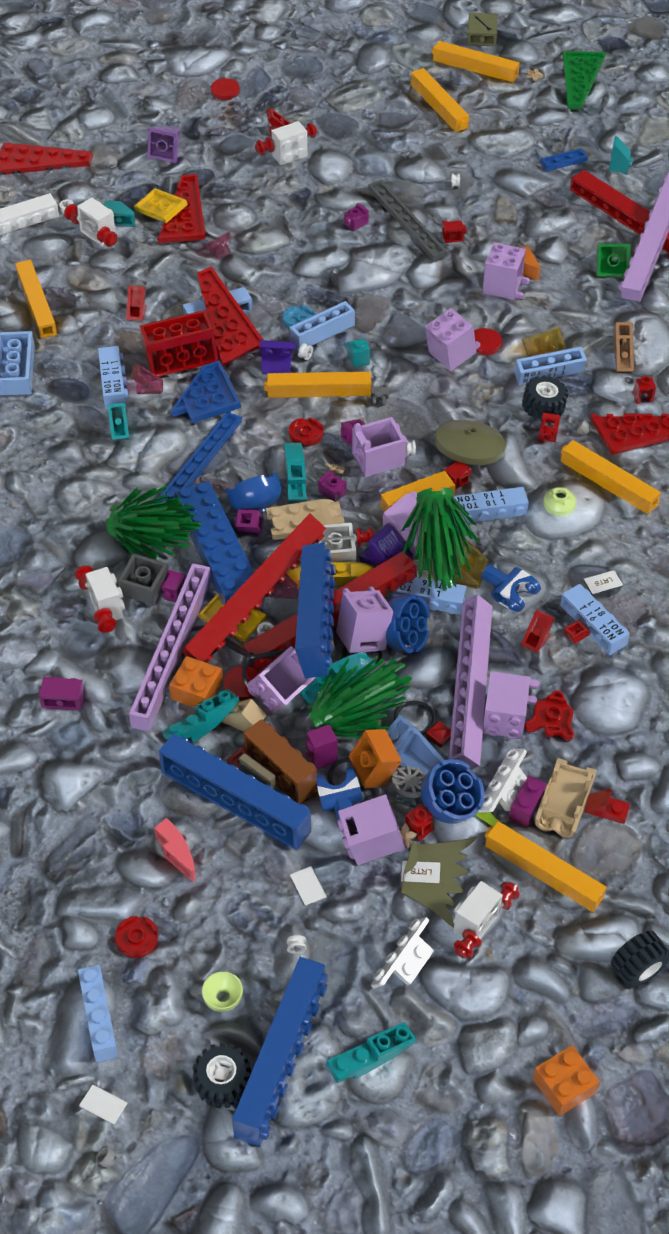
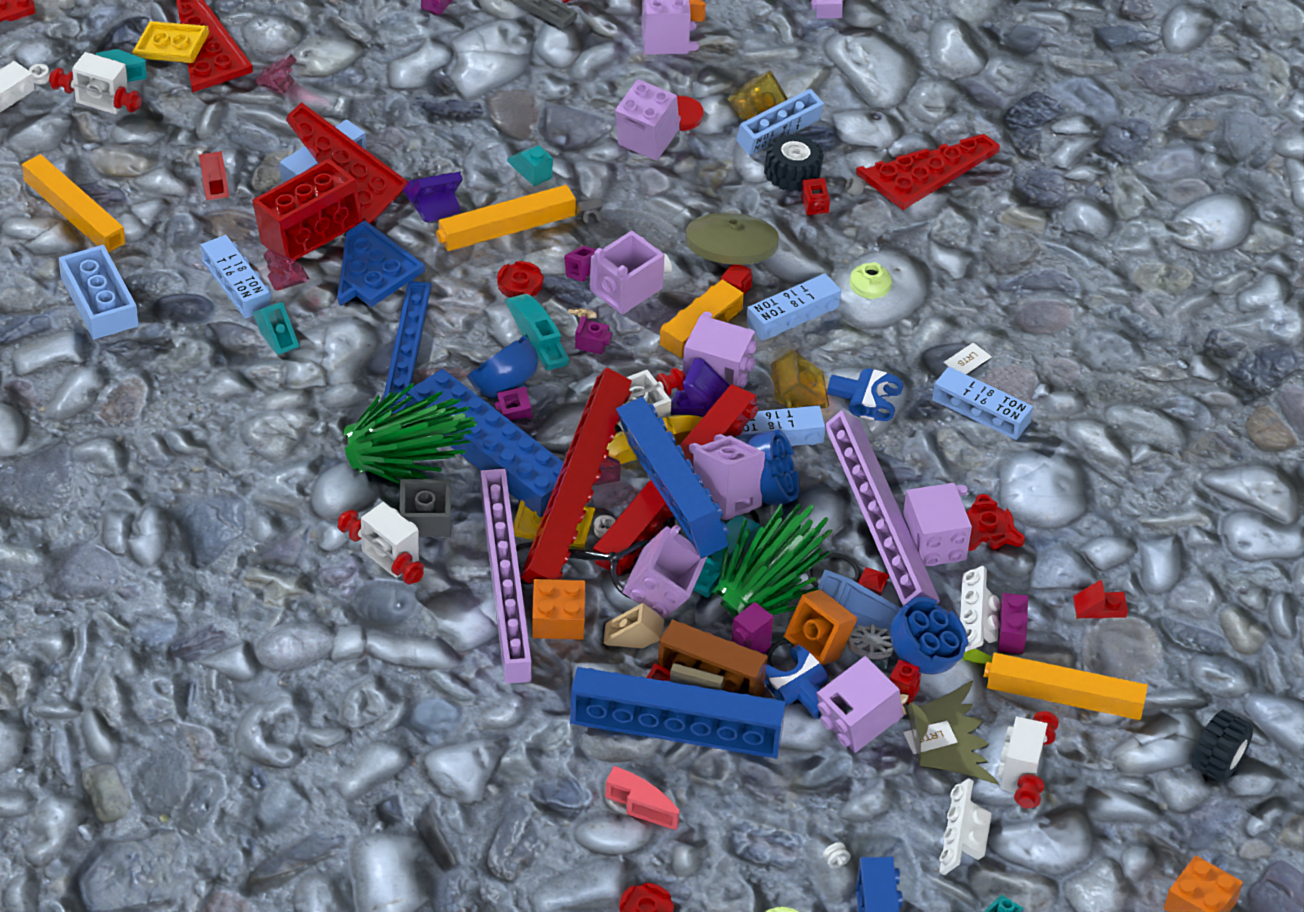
camera: 25 degrees left, 5 degrees down
magenta brick [39,677,85,711] -> none
magenta brick [161,569,186,602] -> none
teal slope [162,689,239,743] -> none
red tile [224,666,260,701] -> none
tan piece [266,499,345,540] -> none
dark azure tile [283,305,315,330] -> none
light blue brick [290,301,355,351] -> none
white sticker [290,866,326,906] -> none
white bush [298,343,313,360] -> none
green plant [401,487,480,591] -> none
red slope [521,610,555,653] -> none
tan piece [535,758,597,838] -> none
light orange brick [560,440,661,514] -> none
red tile [563,619,591,644] -> none
medium nougat slope [613,322,634,372] -> none
red window [632,376,656,404] -> none

